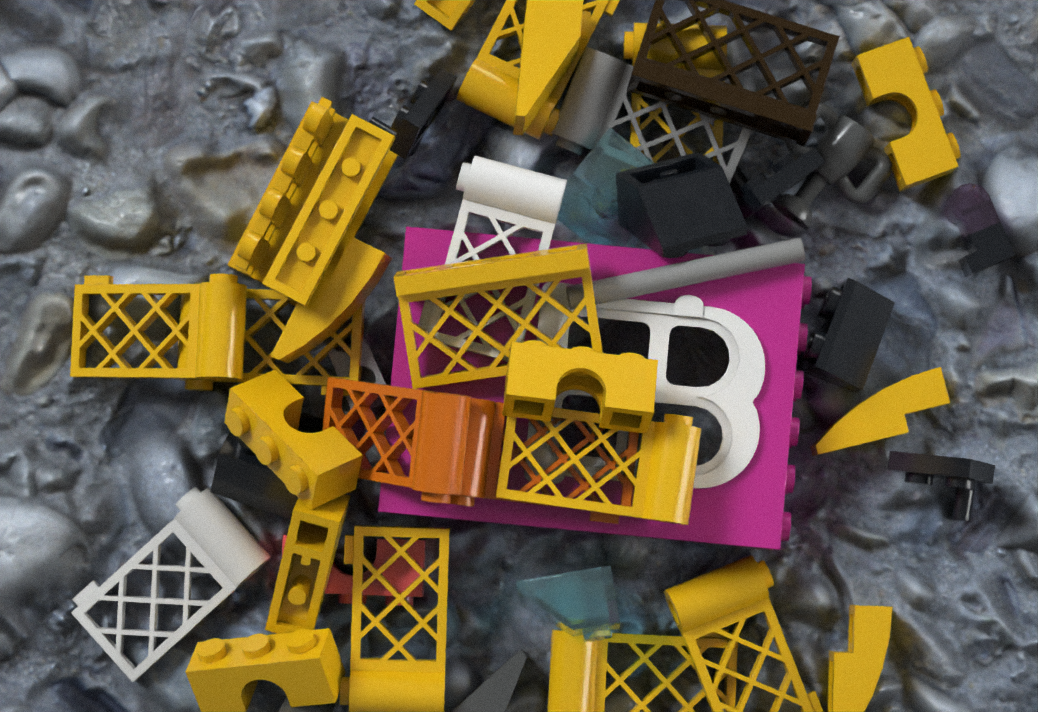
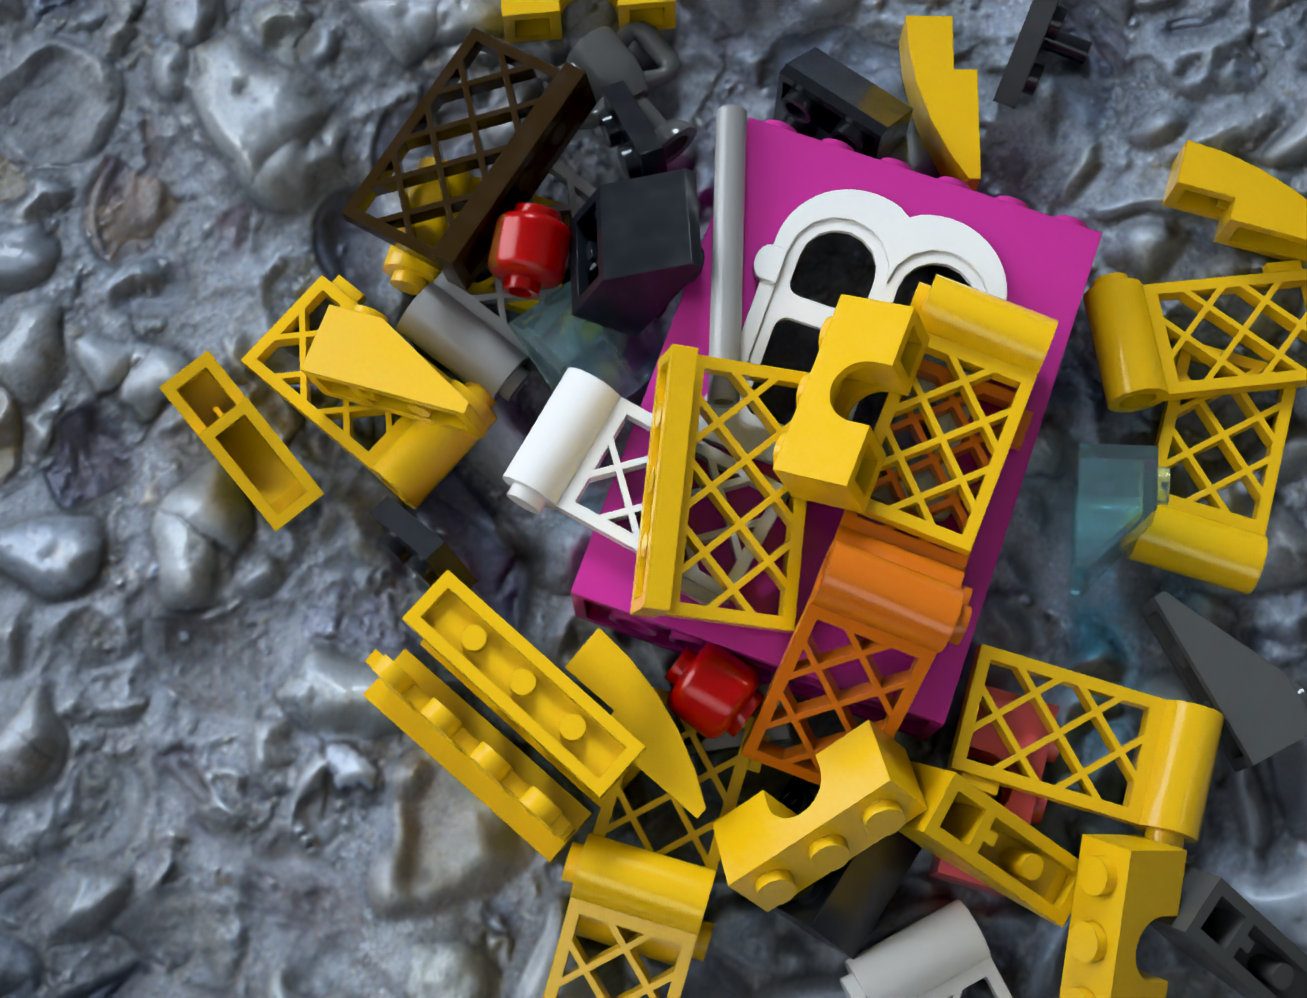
camera: 75 degrees left, 10 degrees down
none -> red head [487,203,573,299]
none -> red head [664,643,764,739]

